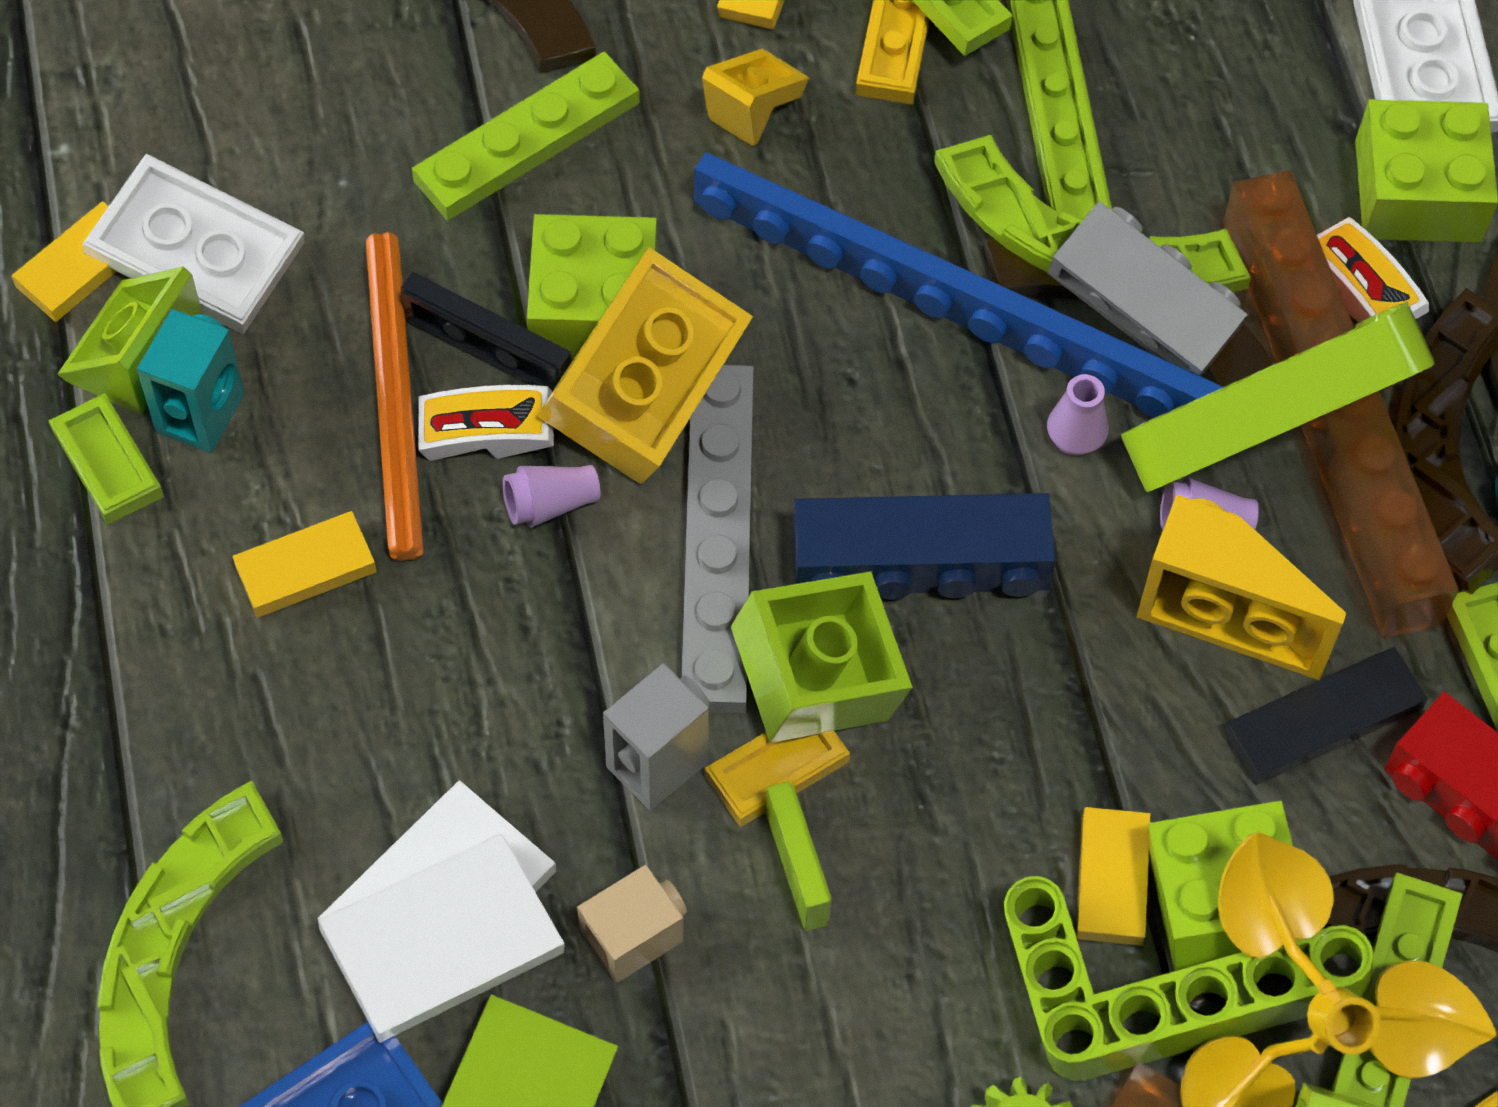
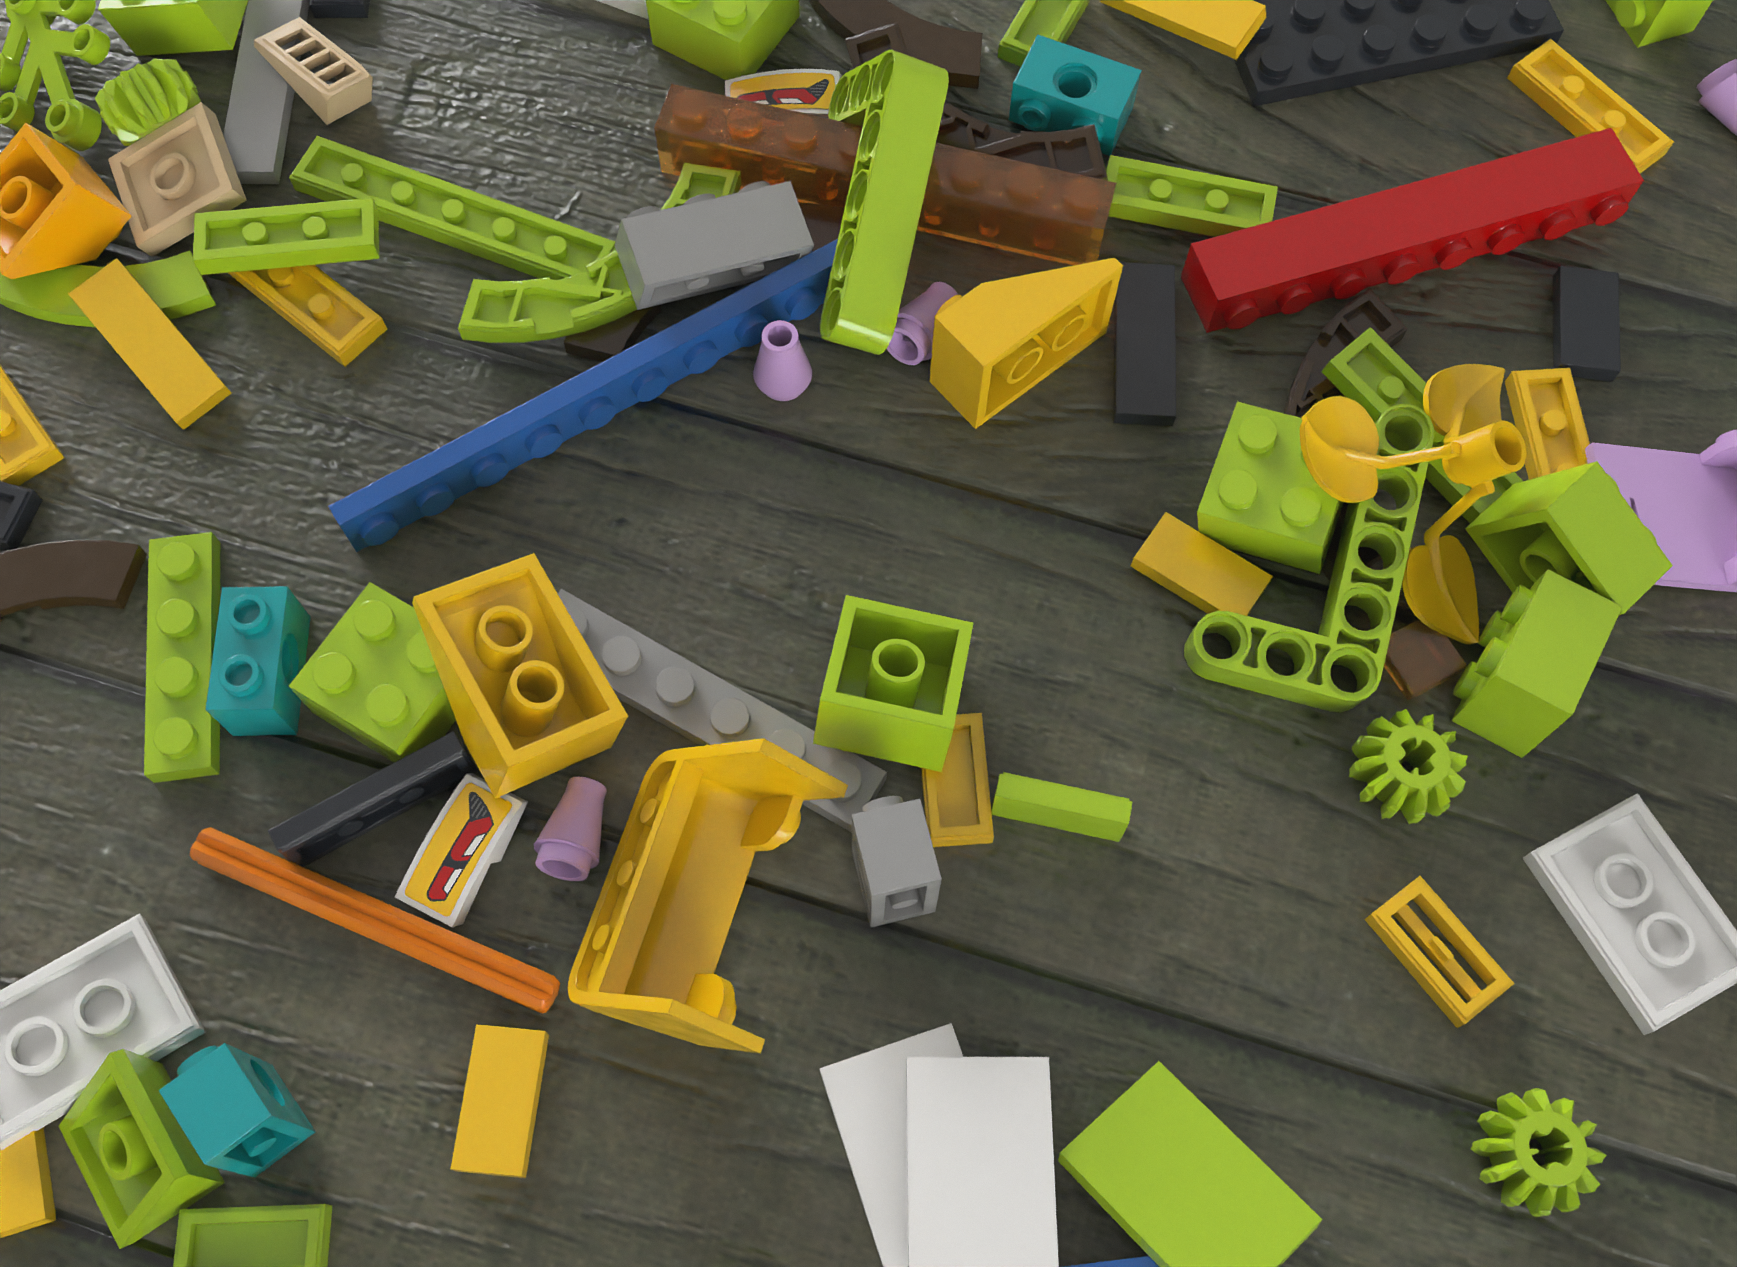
camera: 60 degrees left, 5 degrees up
tan brick [577,865,687,984] -> none
yellow slope [702,48,810,146] -> none
dark blue brick [793,493,1055,600] -> none
none -> teal brick [205,586,311,736]
none -> yellow windscreen [568,738,848,1054]

